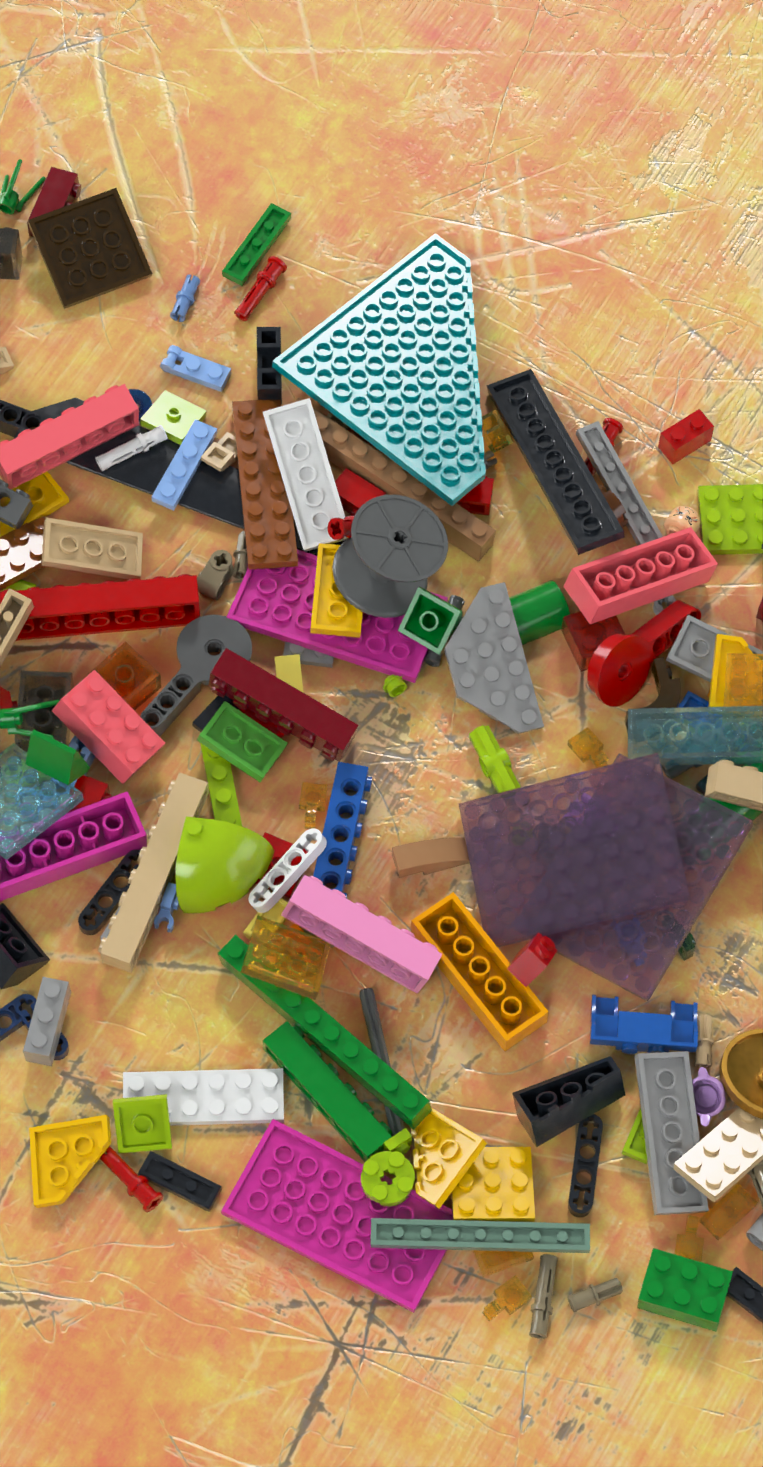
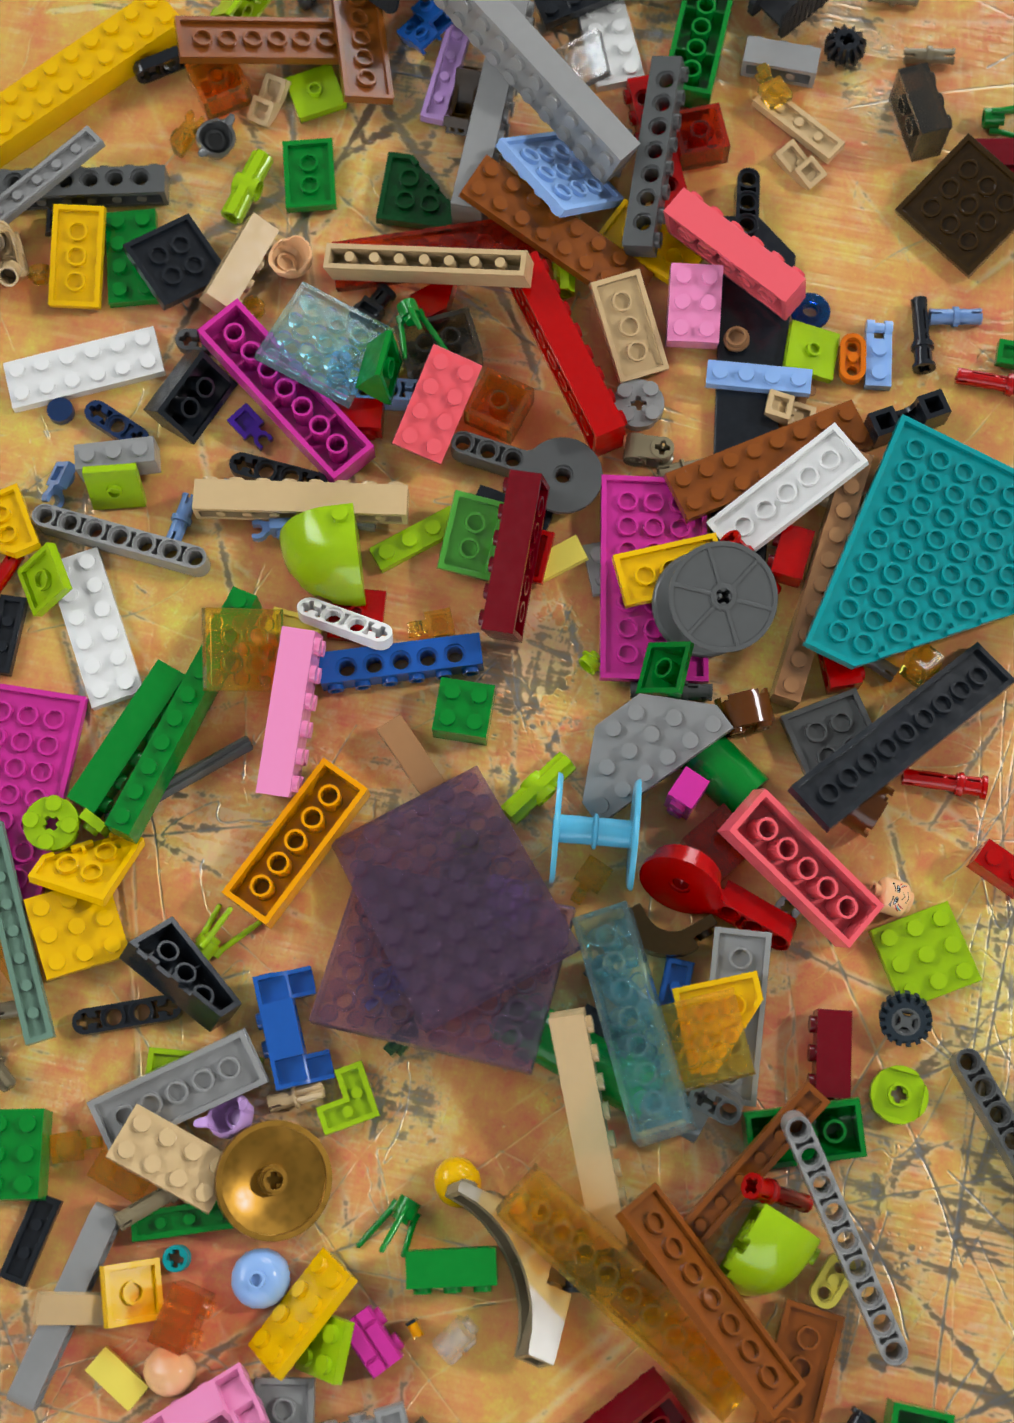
camera: 75 degrees right, 10 degrees up
white pin [95,425,168,471] -> none
red brick [507,932,557,987] -> none
light grey plate [575,421,663,546] -> none
none -> light grey beam [32,504,211,577]
none -> medium blue plate [41,461,76,508]
none -> lime plate [82,463,147,510]
none -> medium blue pin [166,492,193,541]
none -> lime plant [195,904,262,961]
none -> dark purple plate [227,403,273,451]
none -> lime plate [316,1060,380,1136]
none -> green brick [432,677,496,746]
none -> medium azure piece [549,772,642,891]
none -> light grey plate [614,379,665,431]
none -> dark pink brick [664,766,710,820]
none -> bright pink brick [665,263,724,350]
none -> reddish brown brick [714,688,775,738]
none -> medium nougat plate [724,326,750,352]
none -> dark grey plate [779,688,872,775]
none -> orange plate [838,333,866,385]
none -> black pin [911,296,936,374]

